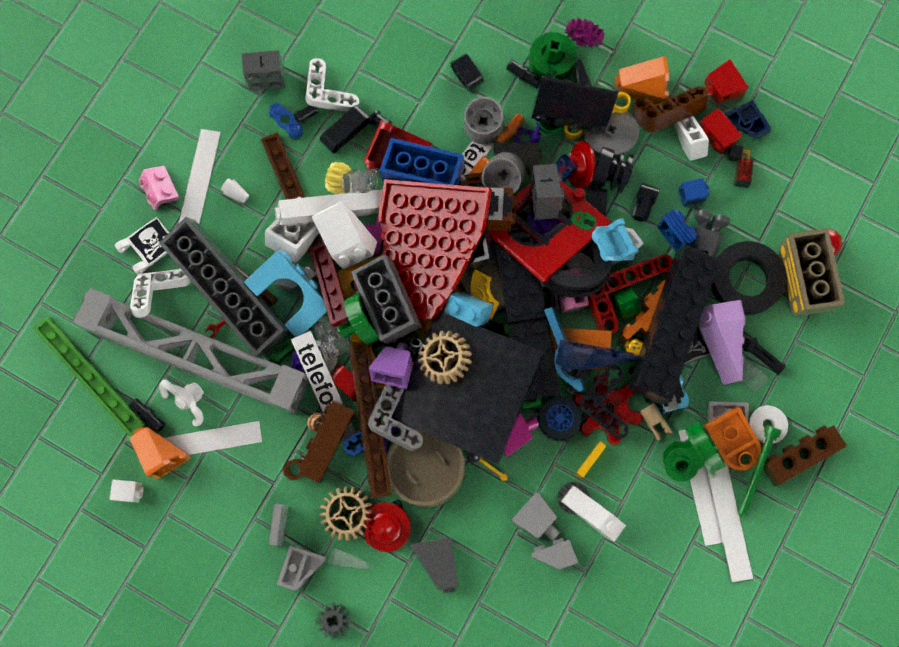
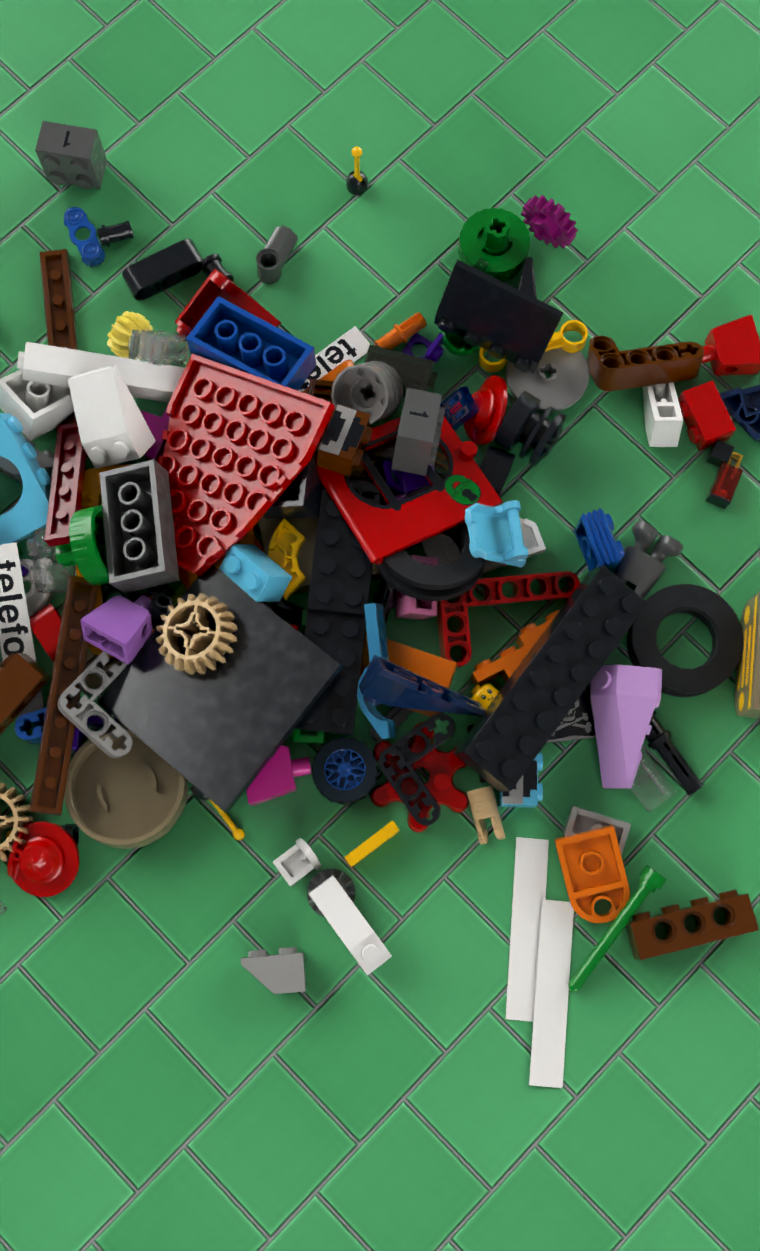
camera: 10 degrees right, 0 degrees up
white beam [305,58,359,112] -> none
dark grey slope [411,537,459,593] -> none
black beam [450,54,484,91] -> none
light grey wheel [464,97,503,144] -> none
black pin [506,59,541,88] -> none
light grey torso [510,492,560,541] -> none
green brick [611,286,641,319] -> none
orange slope [614,56,669,105] -> none
black piece [631,183,660,222] -> none
green piece [662,421,726,482] -> none
blue brick [678,178,710,206] -> none
white tile [748,405,788,444] -> none
none -> dark grey piece [256,225,298,284]
none -> white tile [273,838,322,887]
none -> hinge [346,146,368,195]

